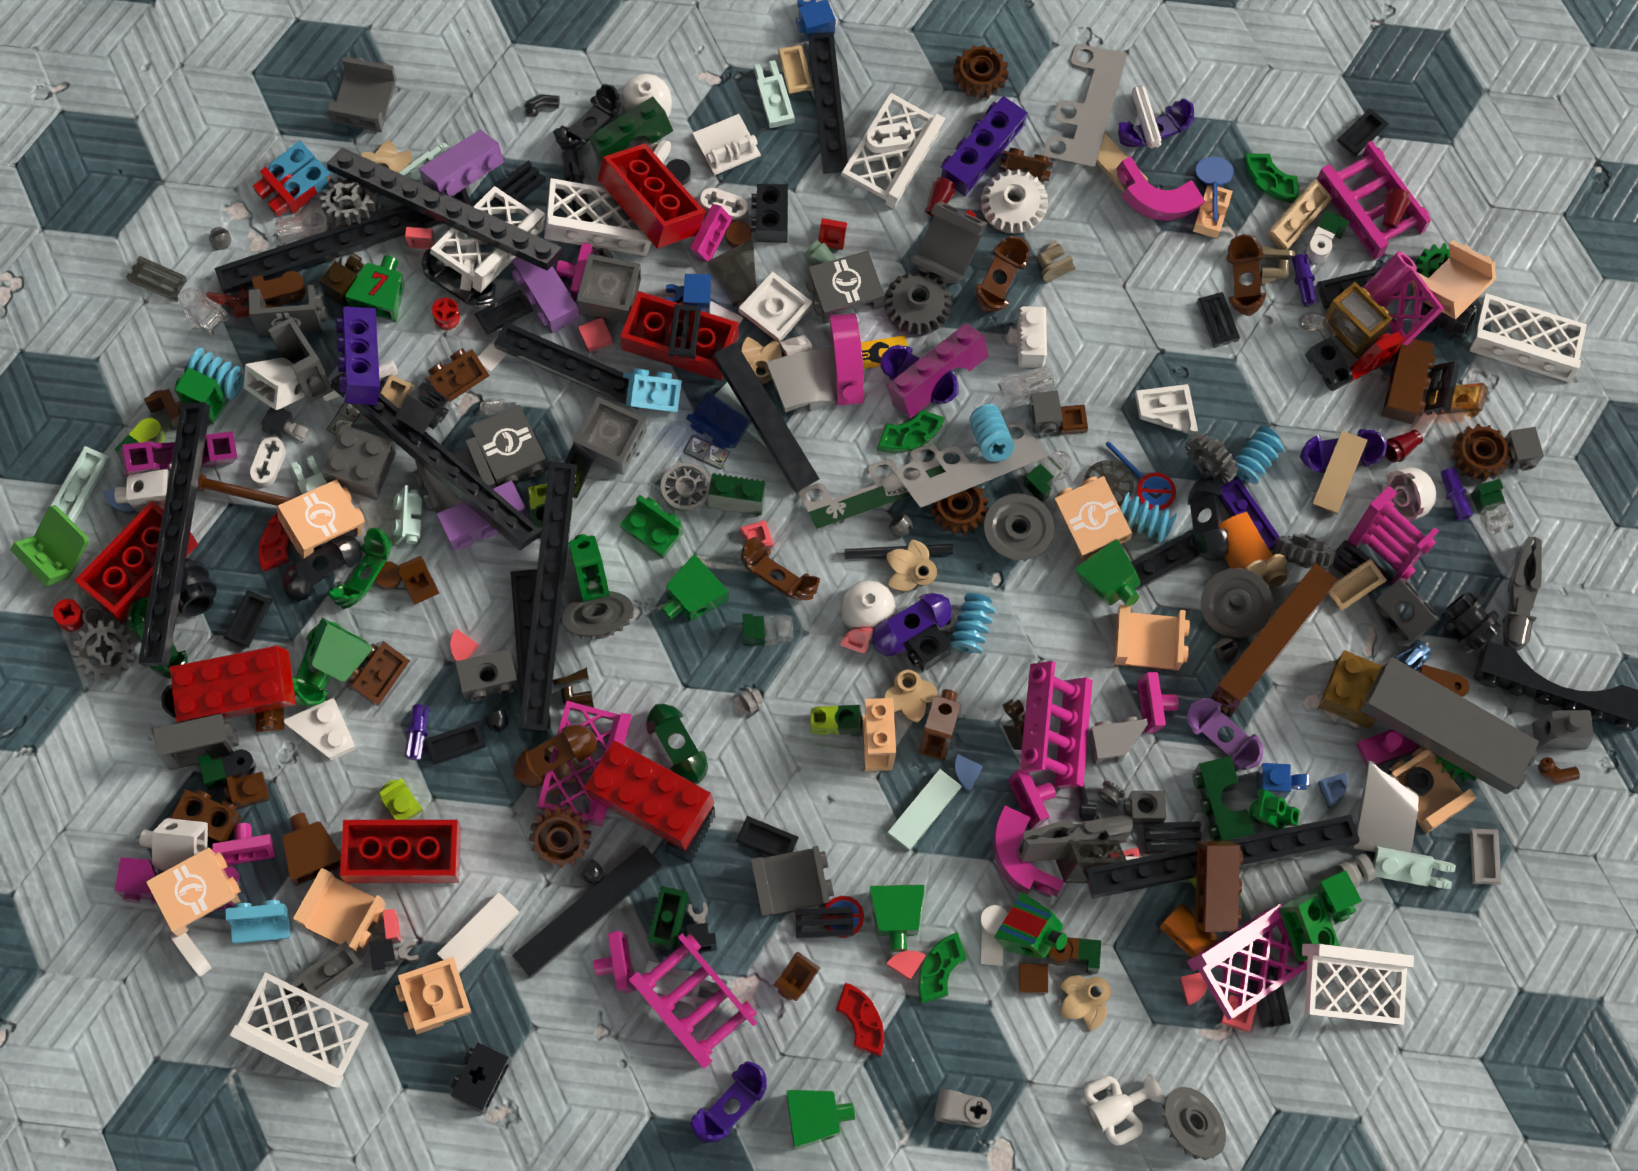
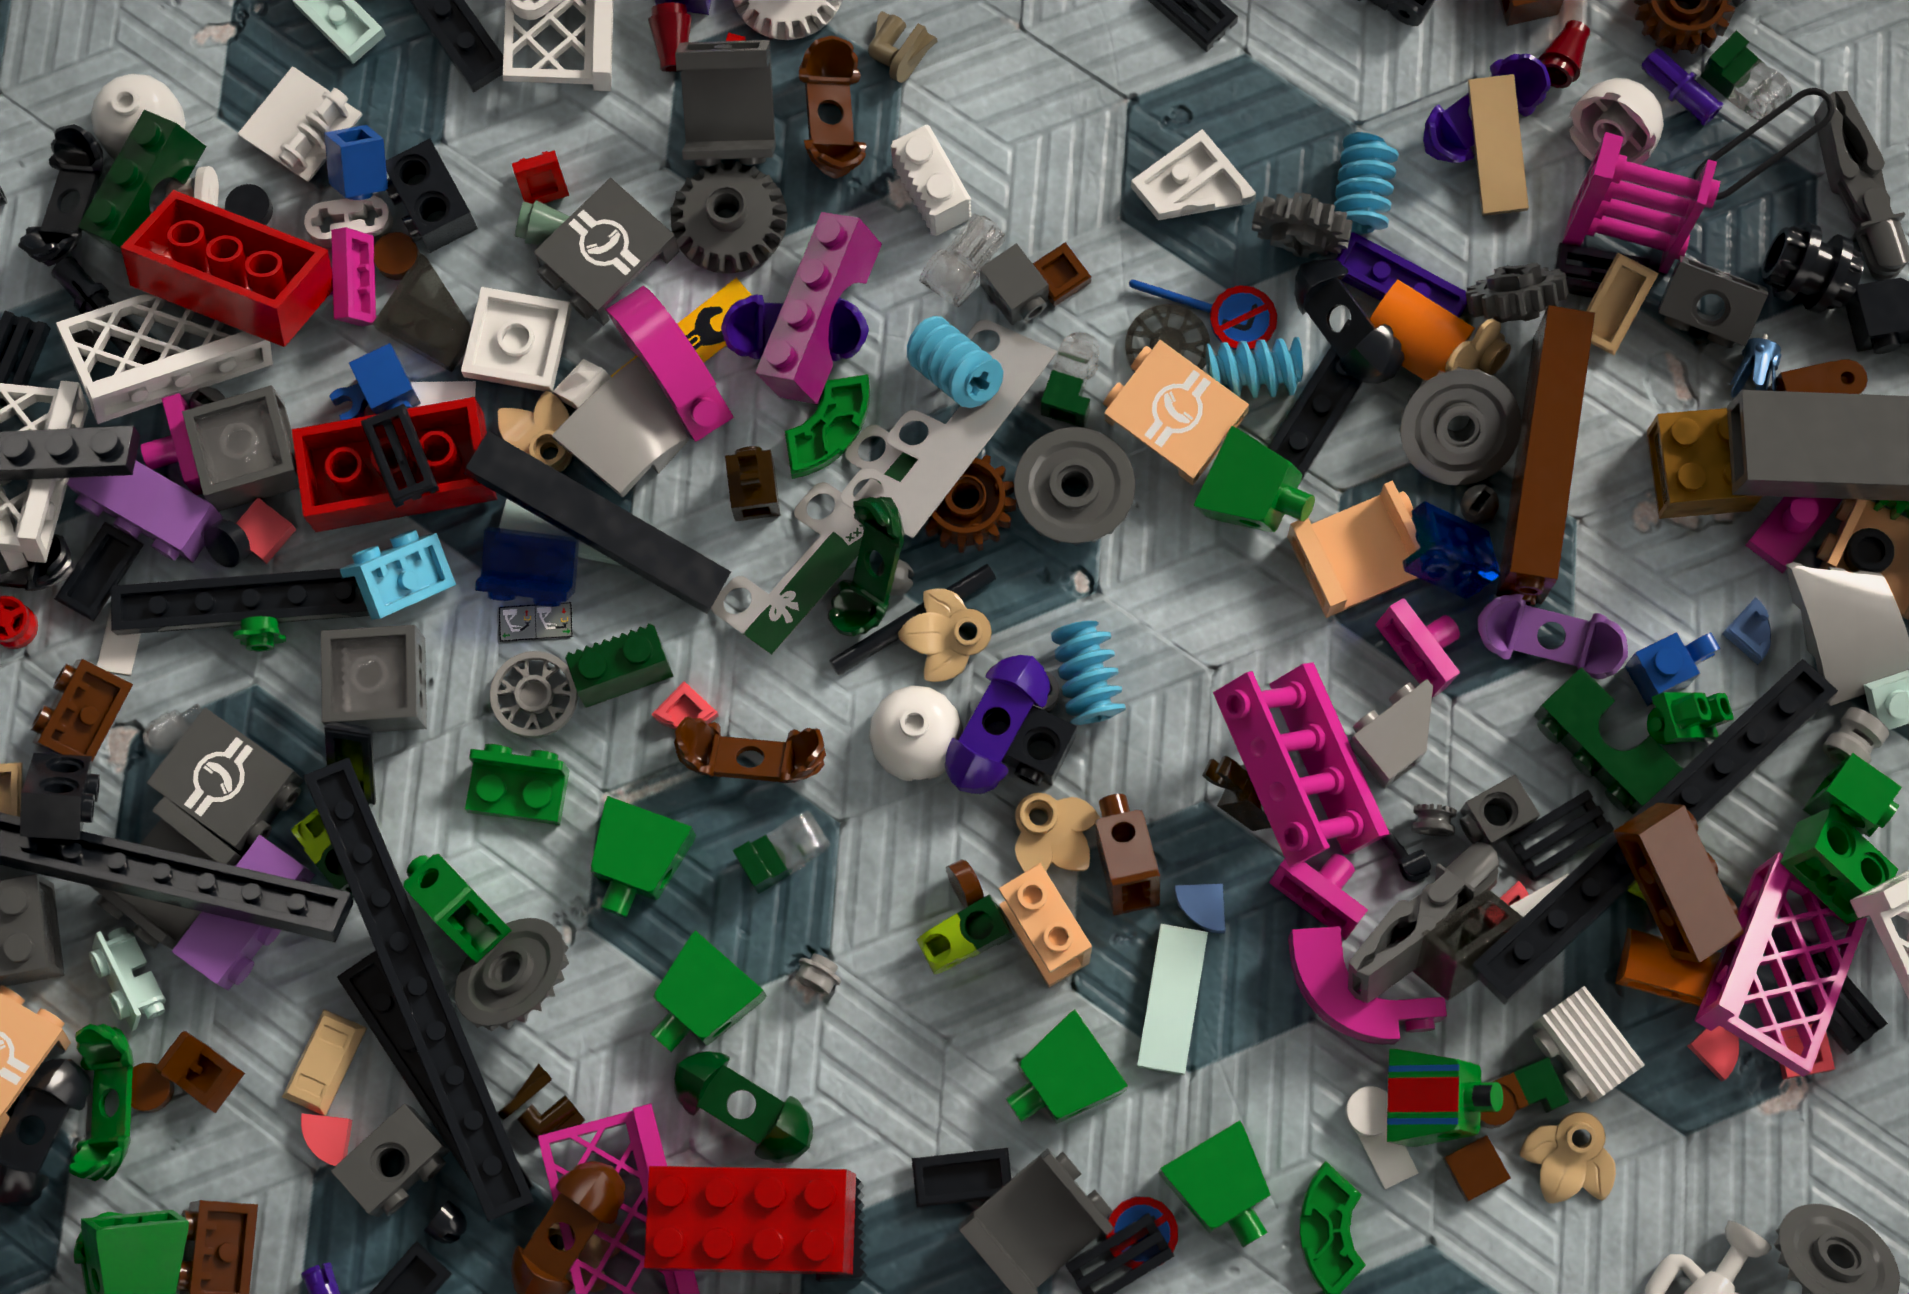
camera: 20 degrees left, 5 degrees up
coral tile [840,627,874,654] -> none
coral tile [886,951,926,980] -> none
none -> black tile [204,519,250,568]
none -> green plate [233,616,286,652]
none -> tan tile [282,1009,367,1116]
none -> blue brick [324,125,388,200]
none -> green torso [650,930,767,1053]
none -> dark brown brick [725,446,781,522]
none -> dark green piece [827,497,904,636]
none -> reddish brown tile [946,859,984,908]
none -> green torso [1005,1009,1128,1124]
none -> clear blue bracket [1402,501,1500,599]
none -> white brick [1532,986,1644,1103]
none -> black piece [1694,88,1835,200]

